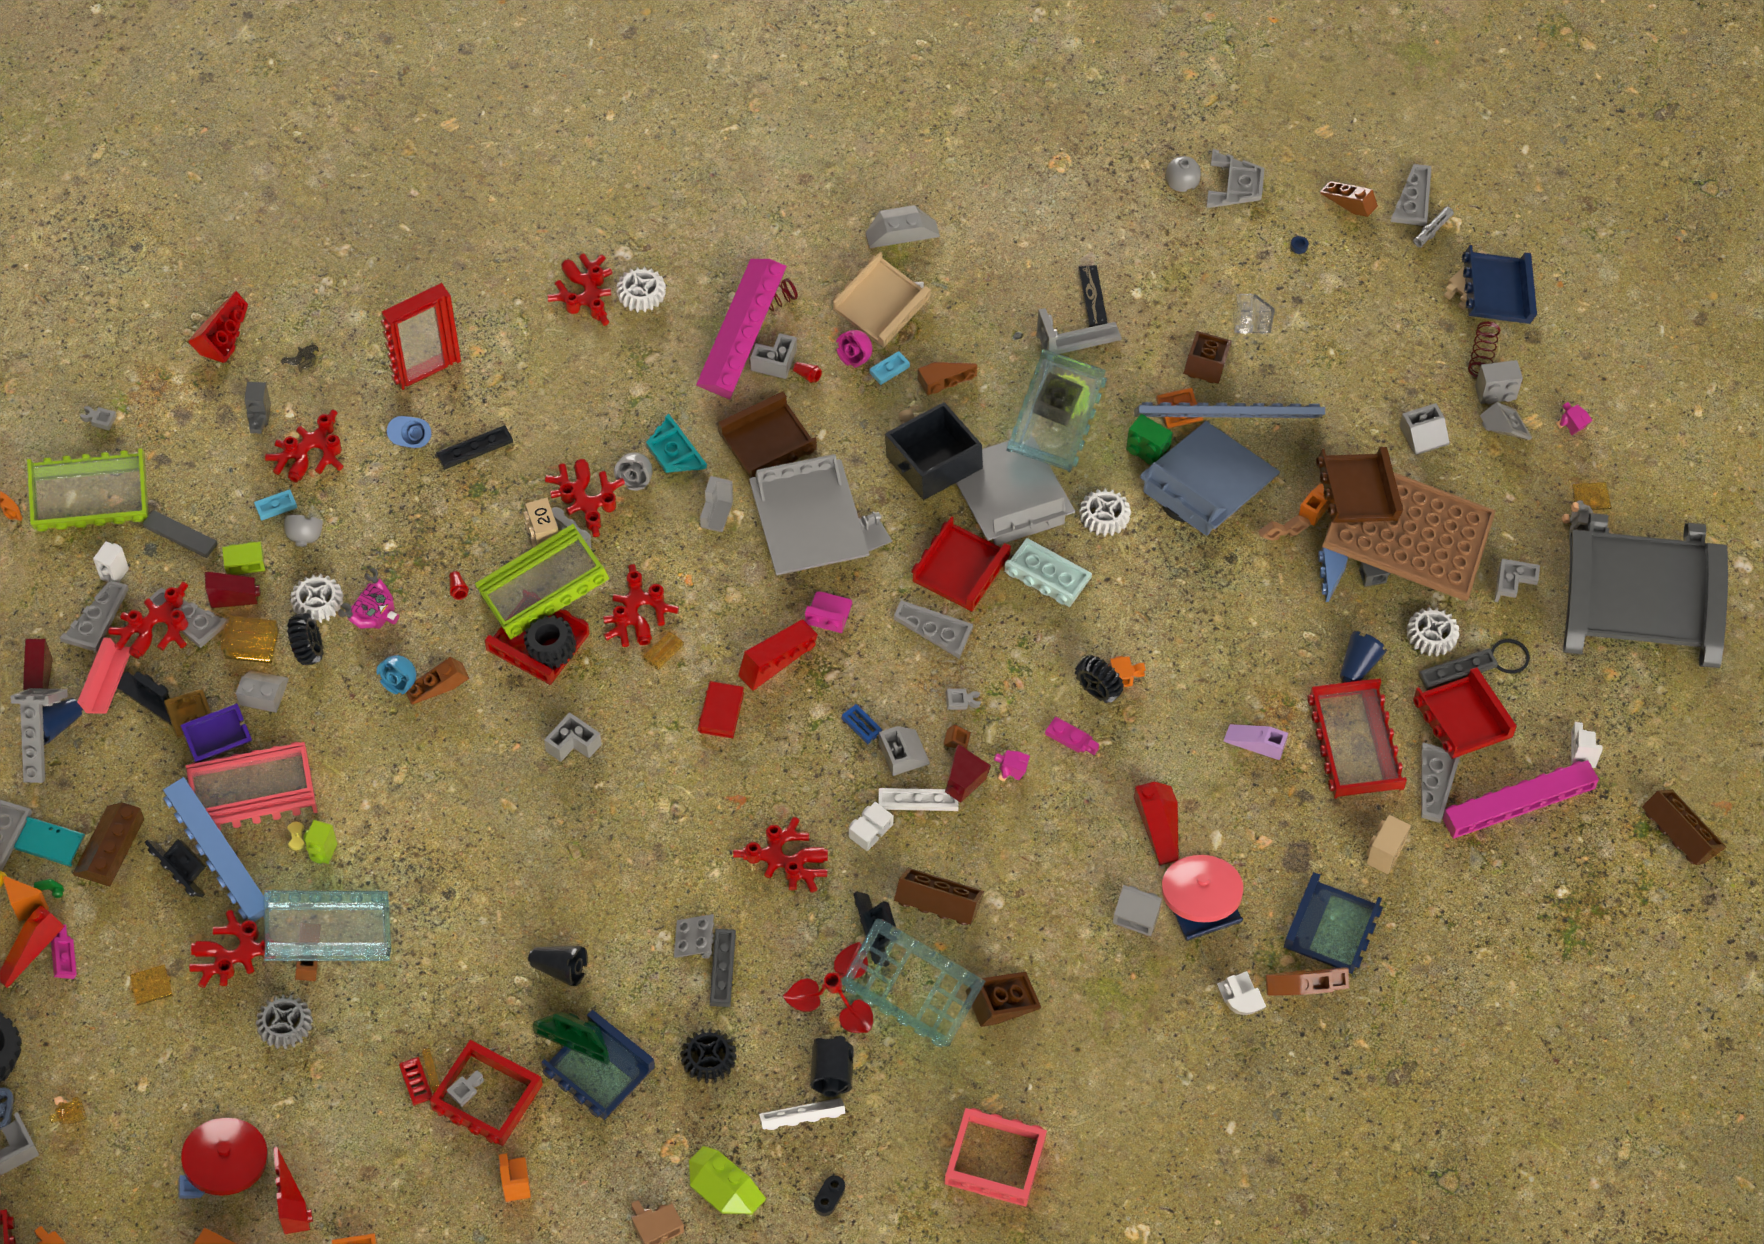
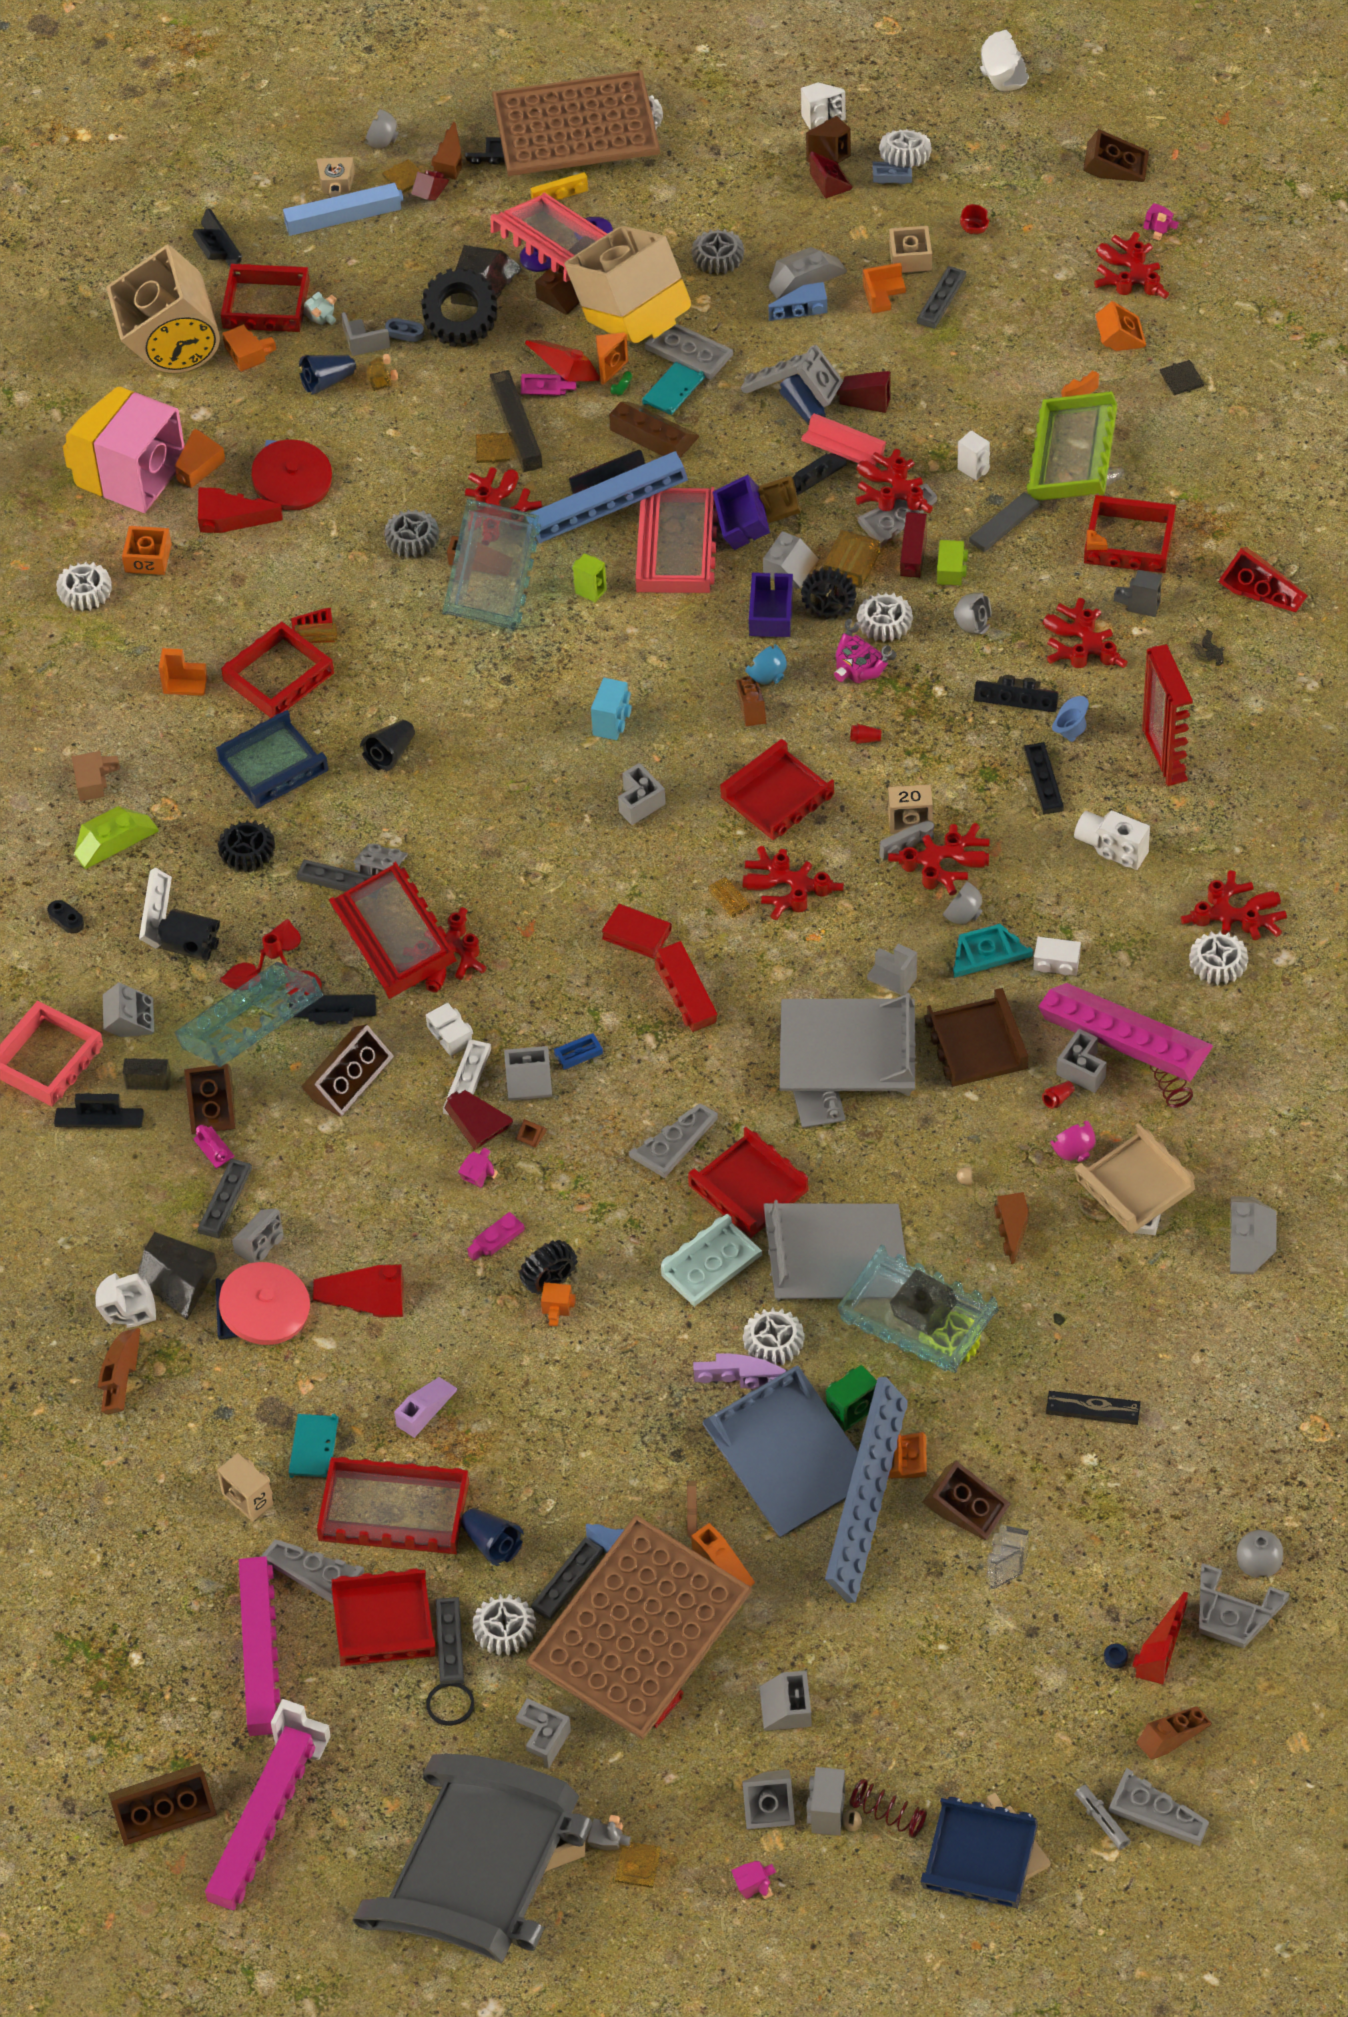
camera: 110 degrees right, 5 degrees down
light grey wing [60,580,129,652] -> none
light grey plate [80,406,117,430] -> none
medium azure plate [254,489,297,521] -> none
light yellow piece [287,822,305,851] -> none
light grey plate [447,1070,484,1107] -> none
window [474,524,609,640] -> none
black tyre [524,615,576,669] -> none
dark green wedge [532,1012,610,1065] -> none
dark pink bracket [805,591,852,633] -> none
medium azure plate [869,351,910,385] -> none
black container [885,402,983,501] -> none
light grey plate [945,688,981,710] -> none
light grey bracket [1036,308,1122,364] -> none
clear light blue panel [1283,872,1383,974] -> none
reddish brown panel [1316,447,1403,523] -> none
none -> black bracket [54,1093,144,1128]
none -> light grey slope [103,982,154,1037]
none -> clear smoke brick [122,1058,171,1091]
none -> clear smoke wedge [138,1232,217,1320]
none -> dark pink hinge [193,1125,235,1169]
none -> dark grey tile [198,1159,252,1239]
none -> dark pink brick [205,1726,315,1911]
none -> teal door [288,1414,339,1478]
none -> dark blue cone [299,355,356,395]
none -> window [328,862,457,999]
none -> clear smoke brick [490,370,543,473]
none -> dark grey tile [531,1537,604,1621]
none -> medium azure brick [591,677,632,740]
none -> lavender slope [693,1354,786,1389]
none -> dark purple piece [749,573,794,637]
none -> black bracket [974,675,1059,712]
none -> white brick [1033,937,1081,976]
none -> white brick [1074,810,1150,870]
none -> red window [1084,495,1176,573]
none -> orange tile [1086,530,1108,550]
none -> red wedge [1132,1592,1188,1684]

